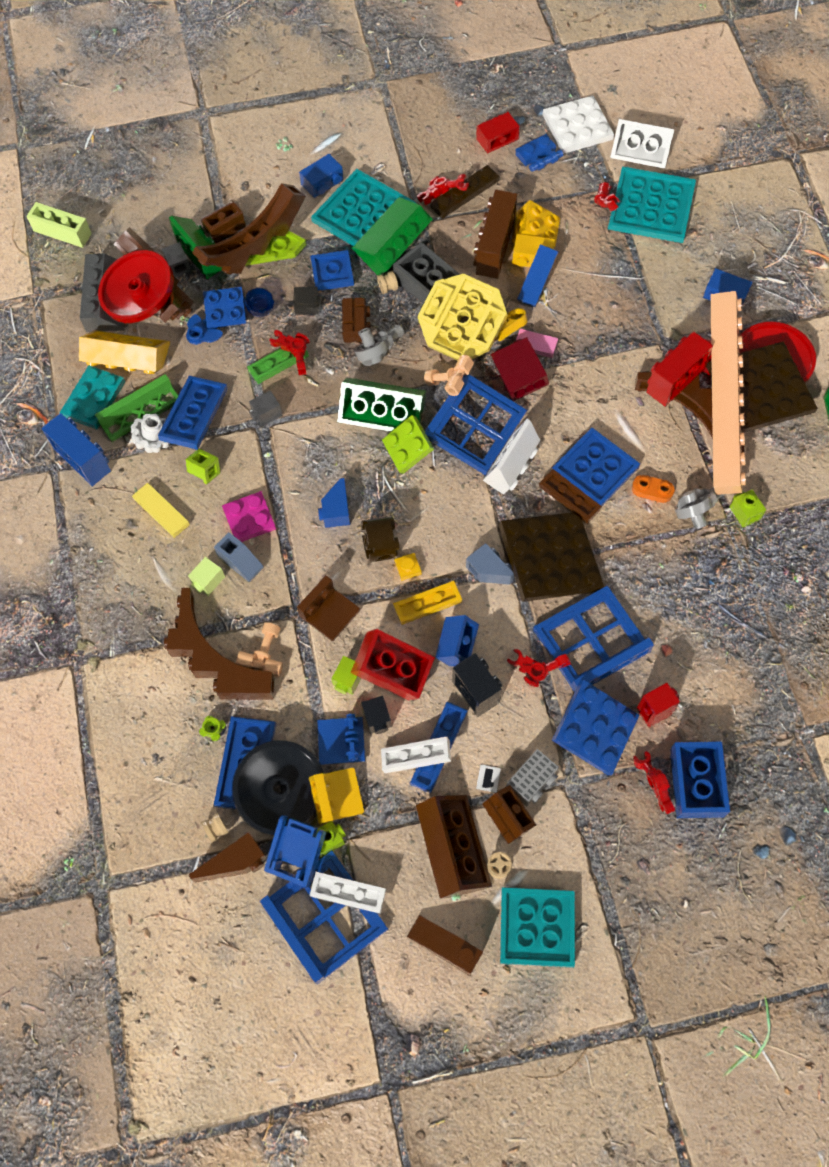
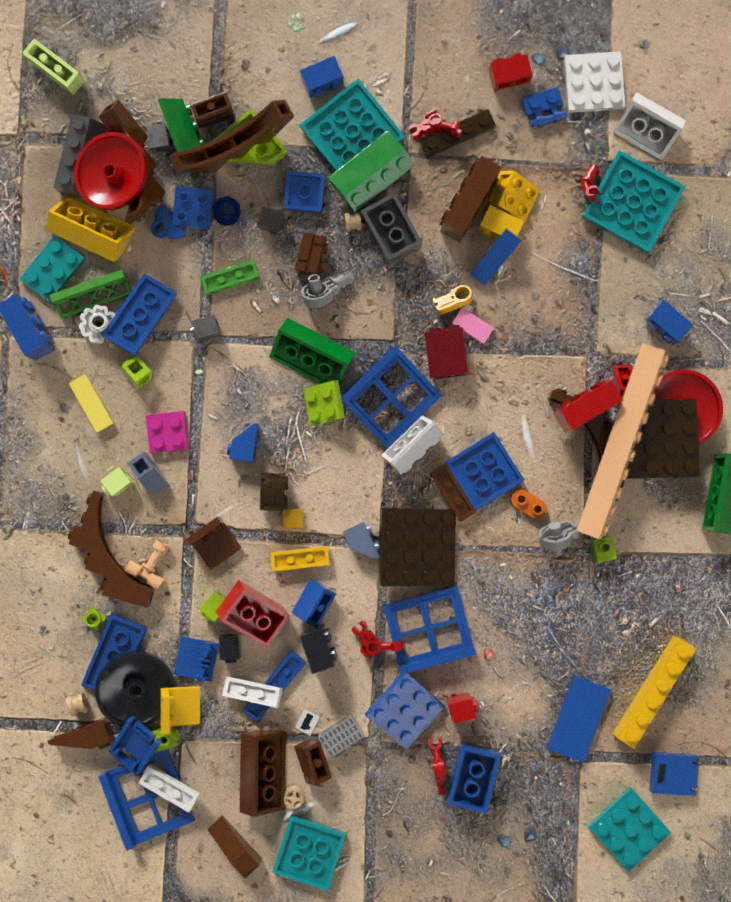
camera: 15 degrees right, 20 degrees up
red piece [269,330,310,376] -> none
light yellow piece [417,274,508,361] -> none
light nougat bar [424,355,474,396] -> none
none -> blue tile [547,675,611,763]

